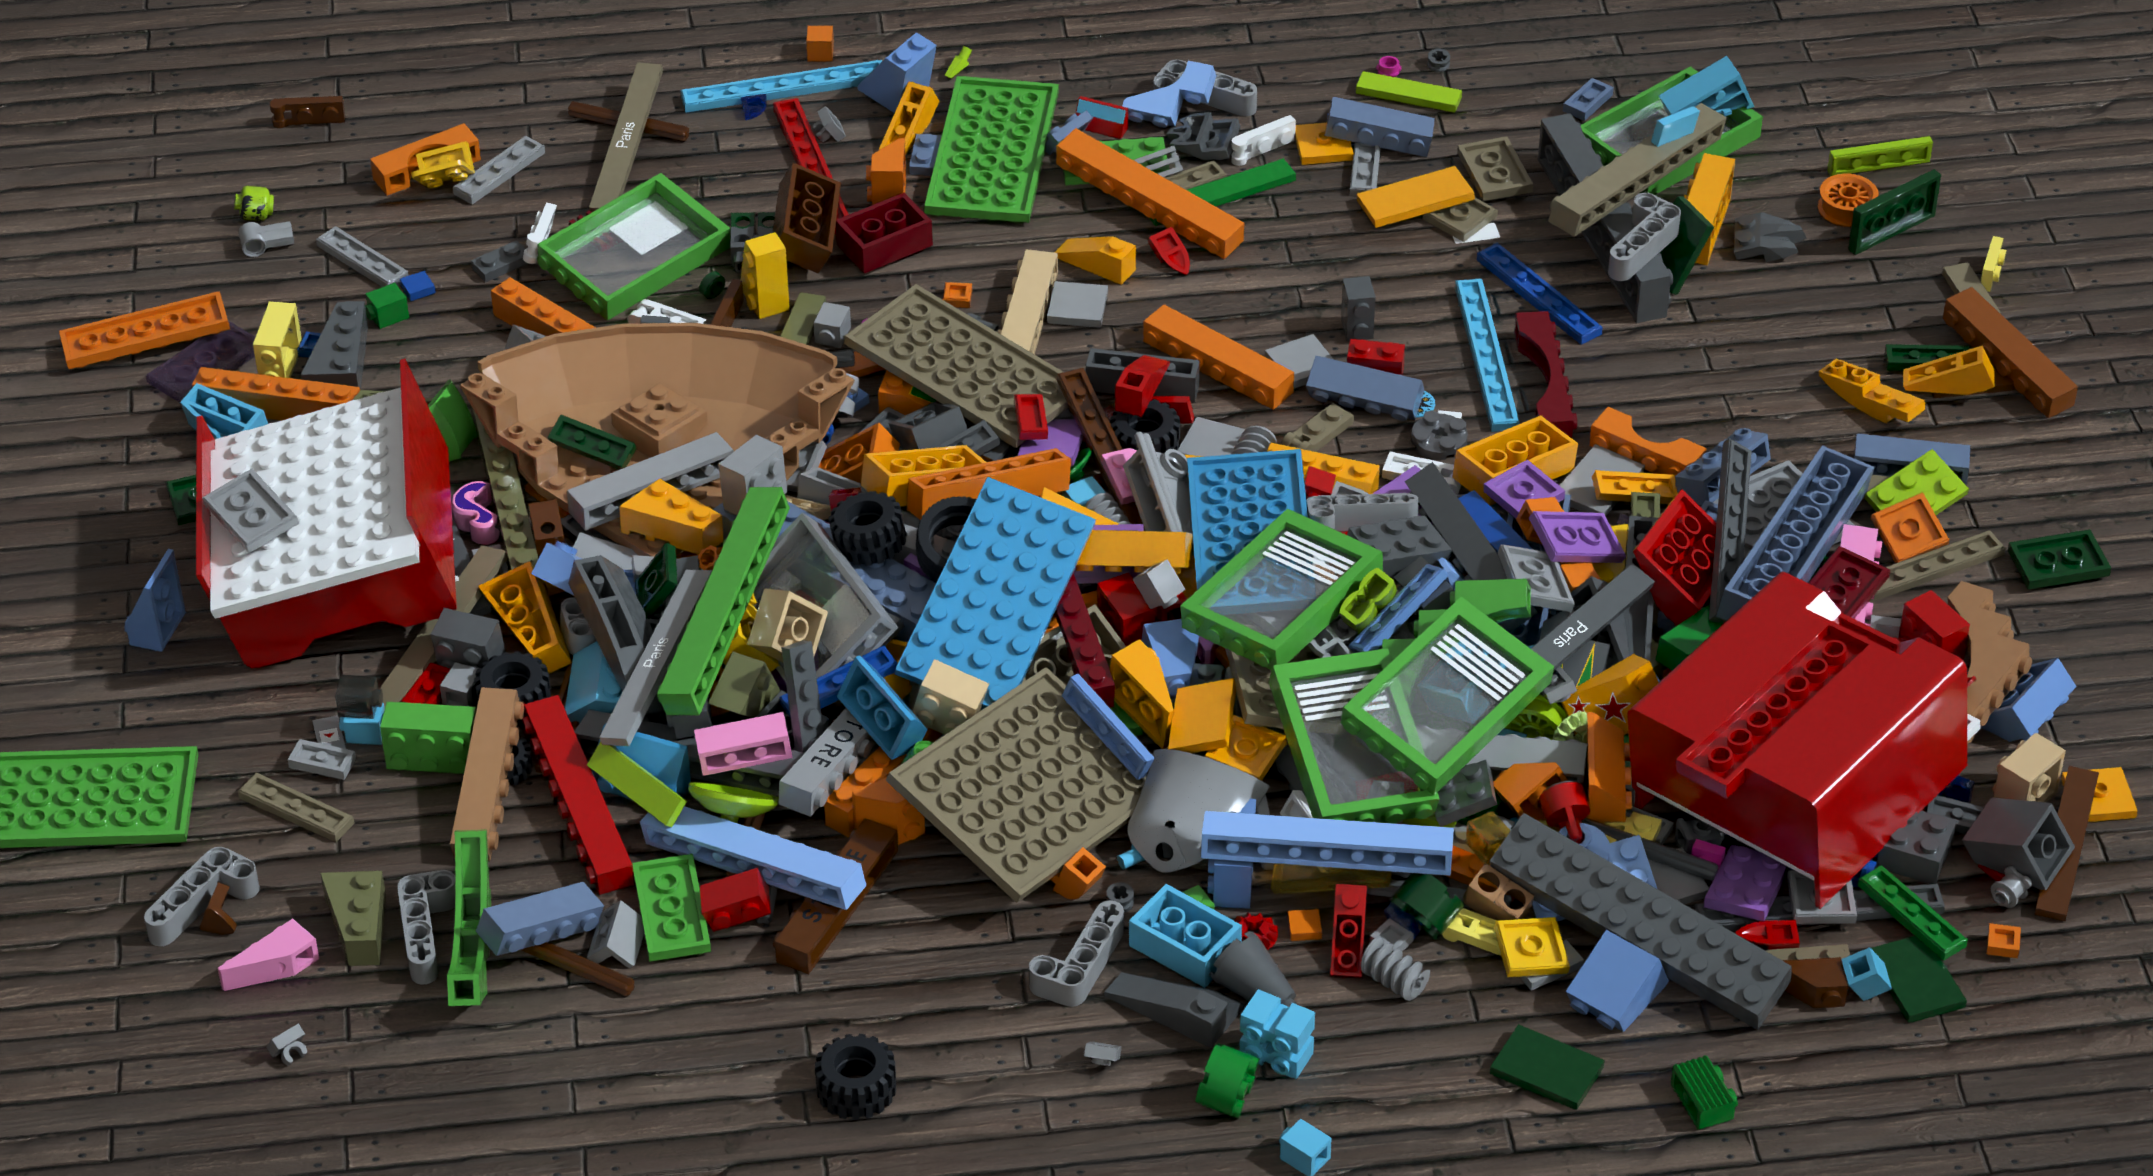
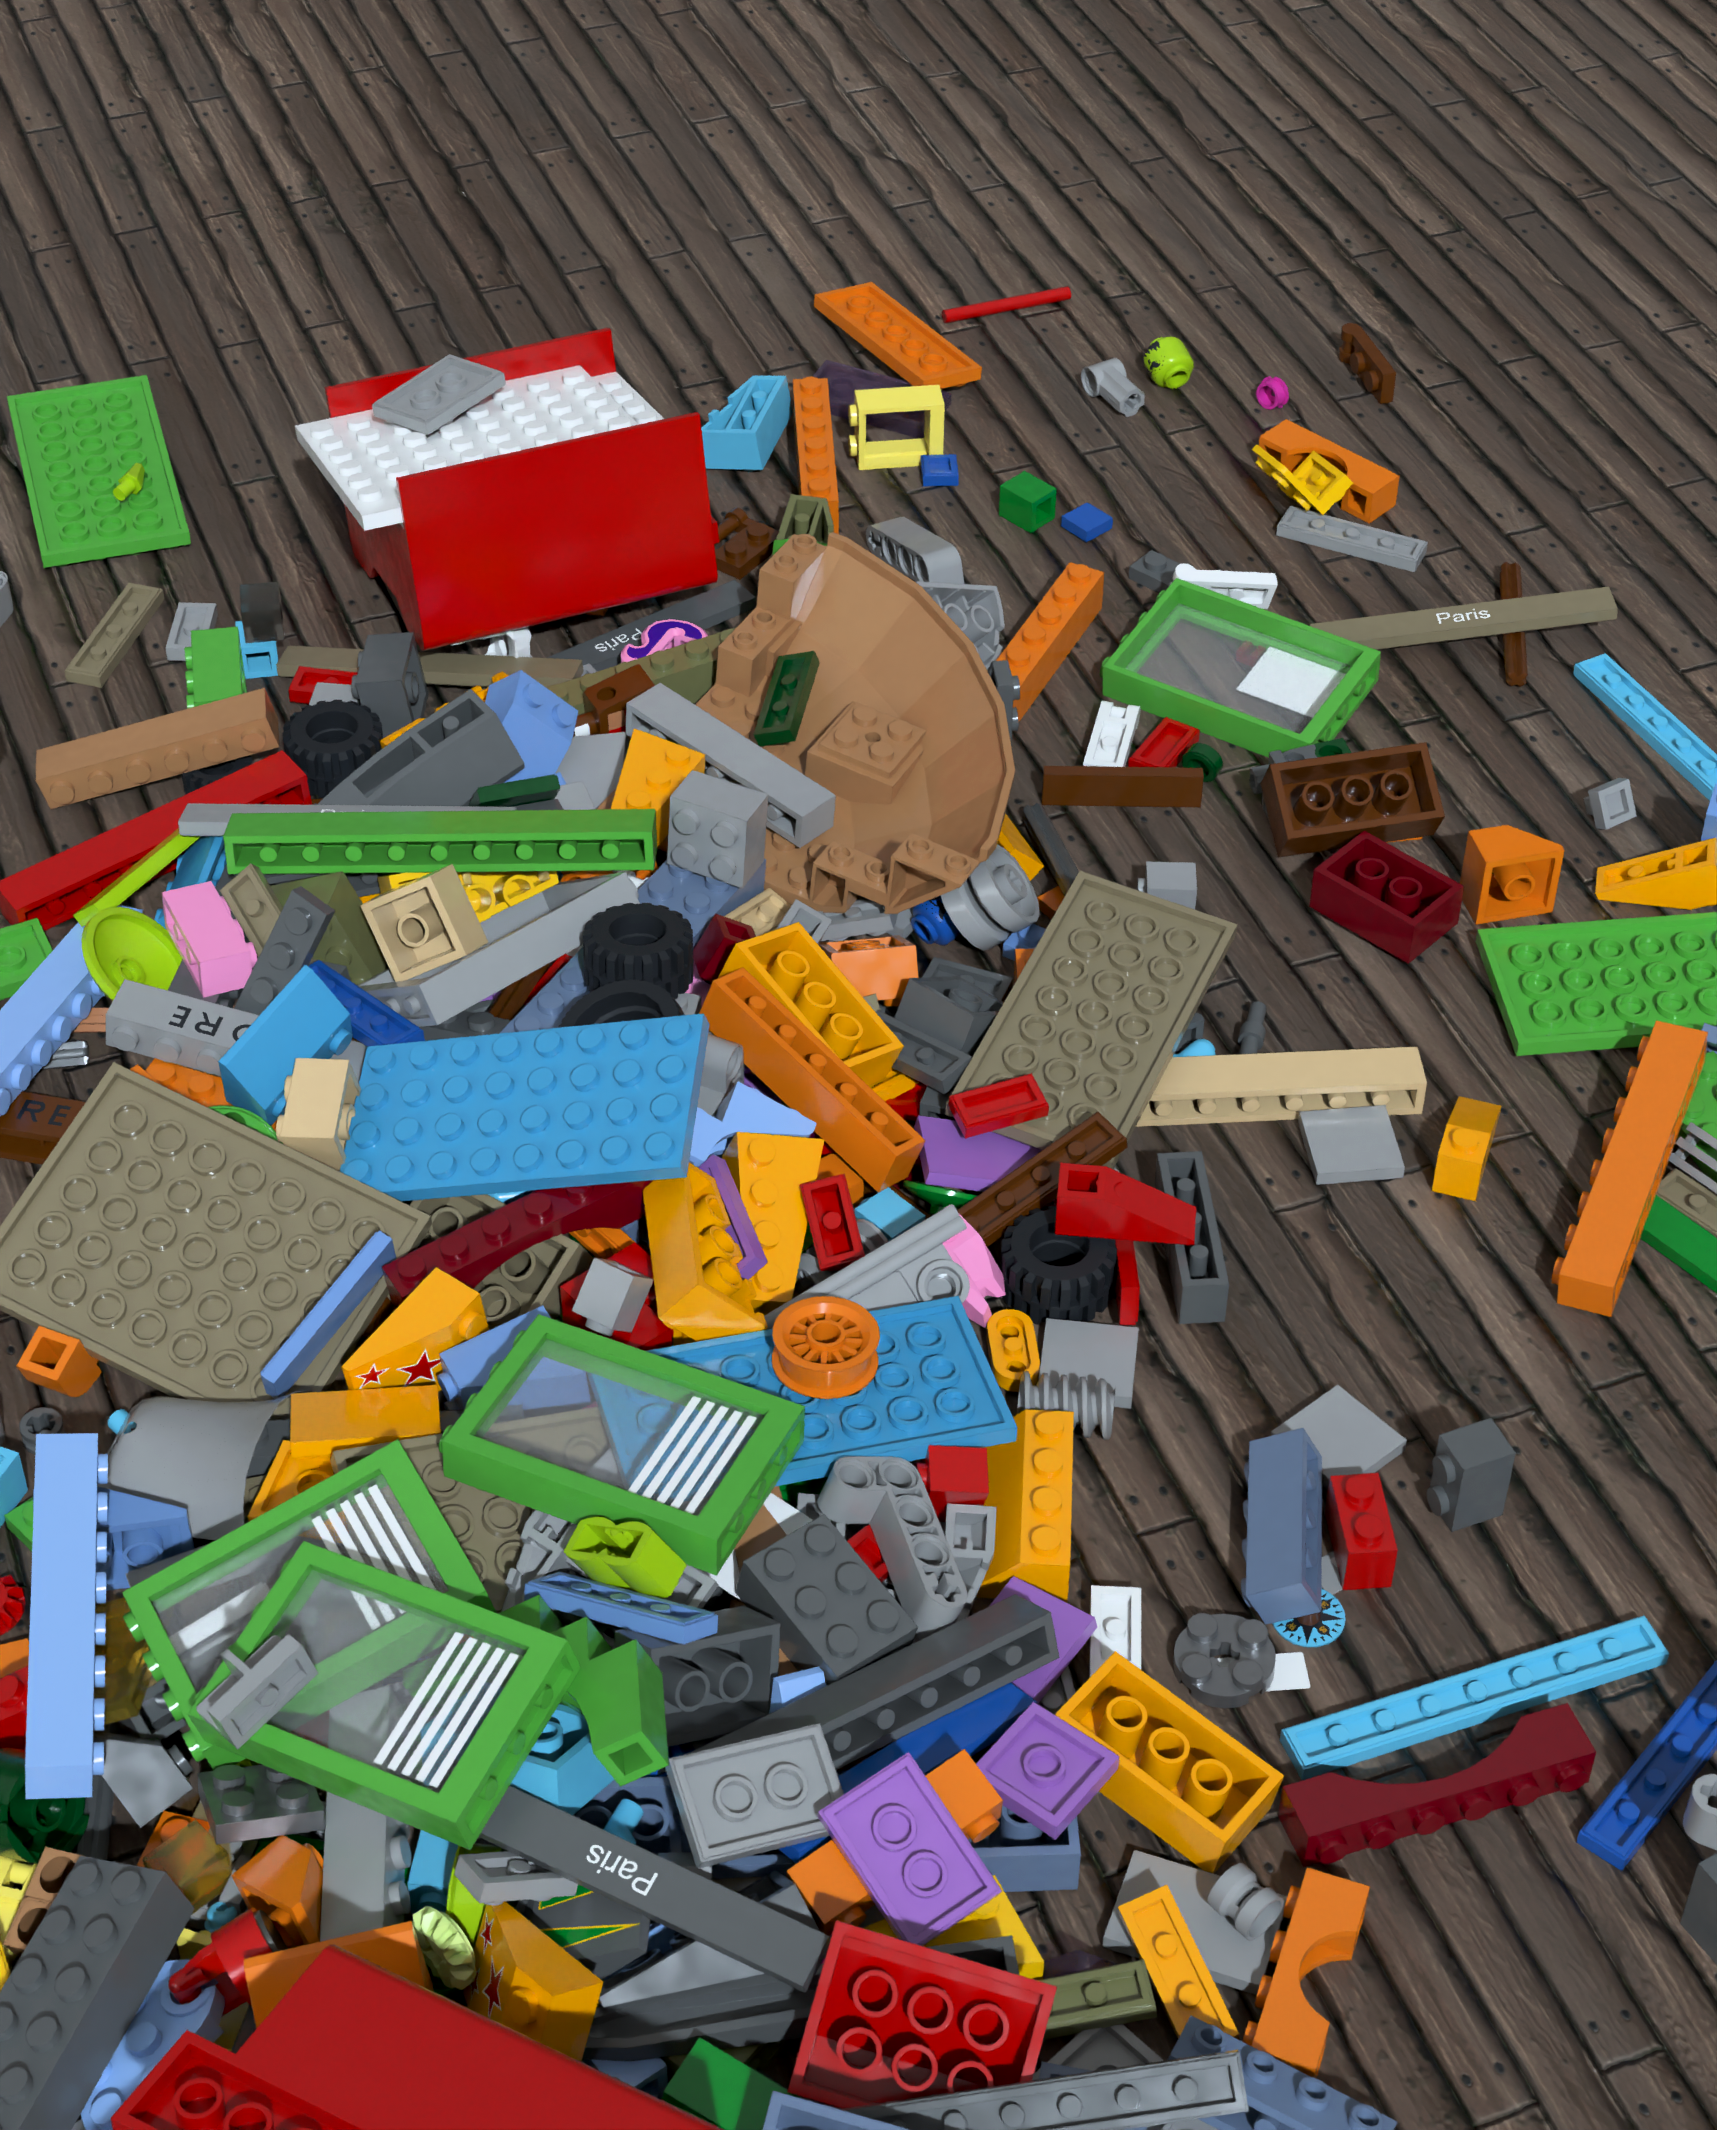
camera: 75 degrees right, 0 degrees up
dark grey wedge [301,301,368,389] -> none
light grey tile [316,226,409,287] -> none
yellow wedge [740,232,790,319] -> none
clear blue tile [741,94,767,120] -> none
red tile [773,98,849,234] -> none
olive tile [780,292,826,345] -> none
sand blue plate [909,134,942,176] -> none
orange tile [943,282,972,308] -> none
orange brick [1143,304,1294,410] -> none
red plate [1148,227,1190,275] -> none
dark tan plate [1282,403,1354,452] -> none
none -> lime bar [113,462,145,501]
none -> light grey panel [196,1634,318,1750]
none -> dark tan tile [219,863,315,966]
none -> orange wheel [772,1296,880,1399]
none -> red slope [800,1173,865,1271]
none -> light grey beam [866,516,964,584]
none -> red bar [942,286,1071,323]
none -> red tile [1128,717,1200,768]
none -> light grey wheel [1207,1863,1284,1941]
none -> dark pink plate [1256,376,1289,410]

